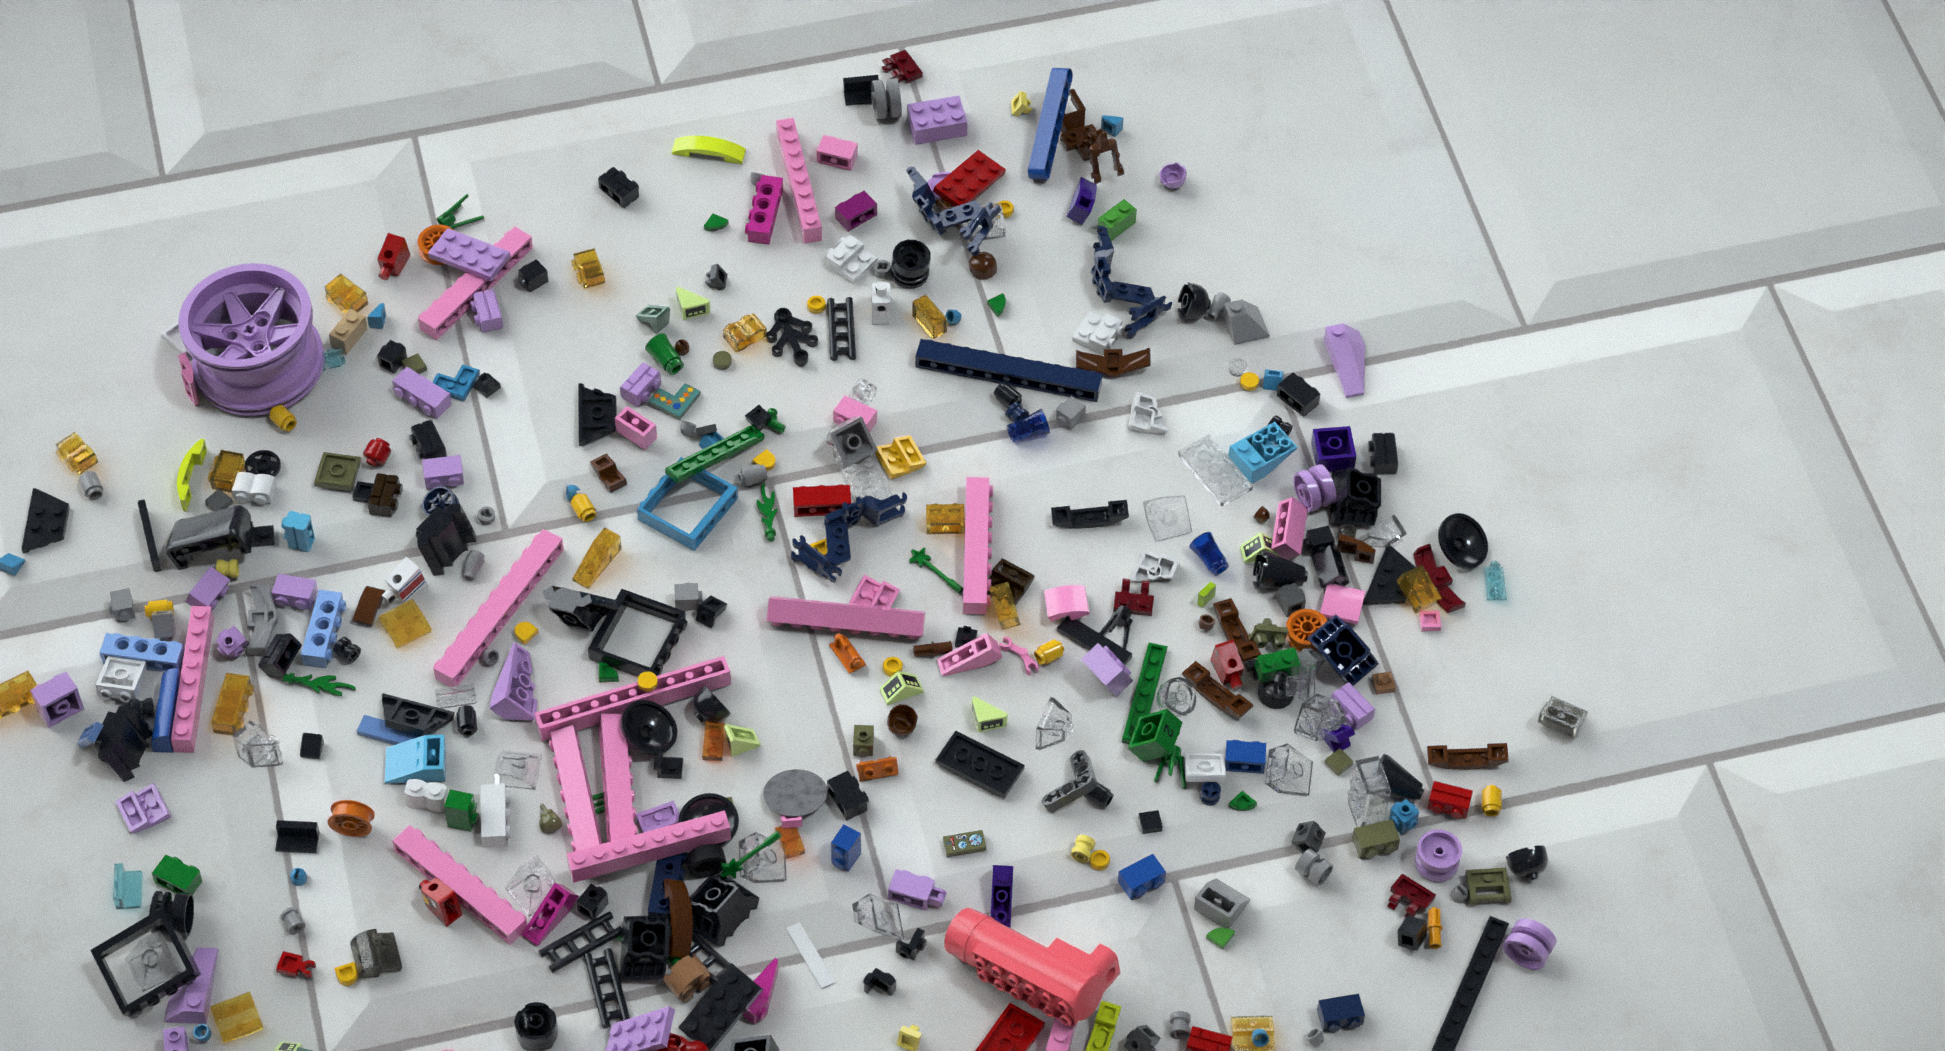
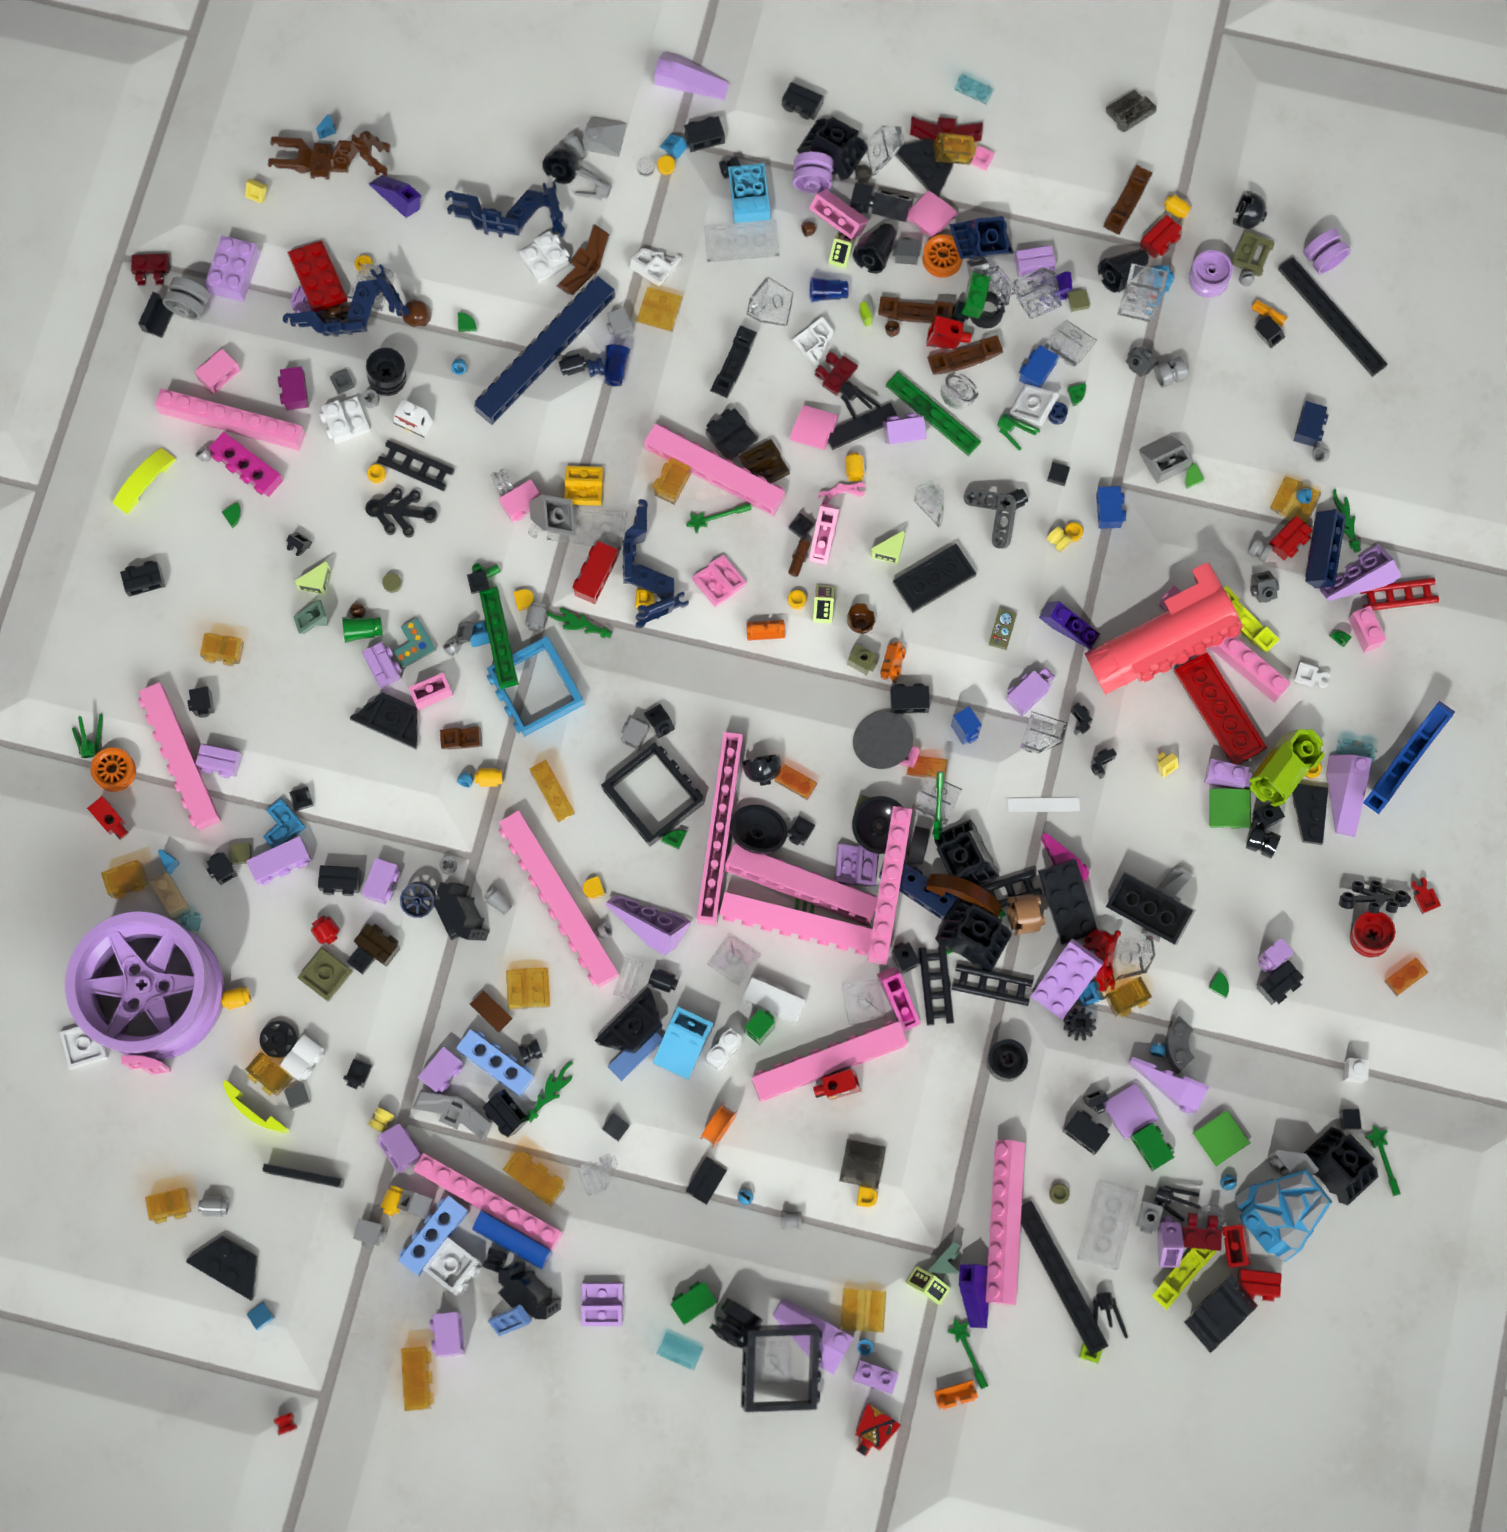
camera: 60 degrees left, 20 degrees up
black windscreen [166,505,251,570] -> none
lavender brick [215,626,249,659] -> none
red plate [276,951,316,978] -> none
medium azure brick [281,511,315,552] -> none
white torso [382,557,428,604] -> none
lavender plate [428,228,511,282] -> none
olive piece [539,804,562,833] -> none
black slope [543,586,618,632] -> none
yellow tile [637,672,658,692] -> none
clear yellow brick [723,313,767,352] -> none
yellowish green slope [724,724,761,757] -> none
bright pink brick [767,596,926,639] -> none
clear yellow brick [912,295,948,339] -> none
clear yellow brick [990,582,1021,630] -> none
beam [1028,68,1073,180] -> none
bright green brick [1098,199,1137,241] -> none
green brick [1128,709,1183,762] -> none
lavender hair [1159,162,1187,189] -> none
olive hips [1248,618,1289,650] -> none
dark purple brick [1311,426,1357,472] -> none
reddish brown slope [1337,534,1376,564] -> none
olive brick [1352,819,1400,858] -> none
medium nougat tile [1371,671,1396,695] -> none
dark red plate [1387,874,1436,918] -> none
black dish [1438,513,1488,569] -> none
none -> dark grey tile [330,369,355,395]
none -> light grey plant [575,166,612,200]
none -> clear yellow slope [636,287,683,332]
none -> black plate [705,408,758,460]

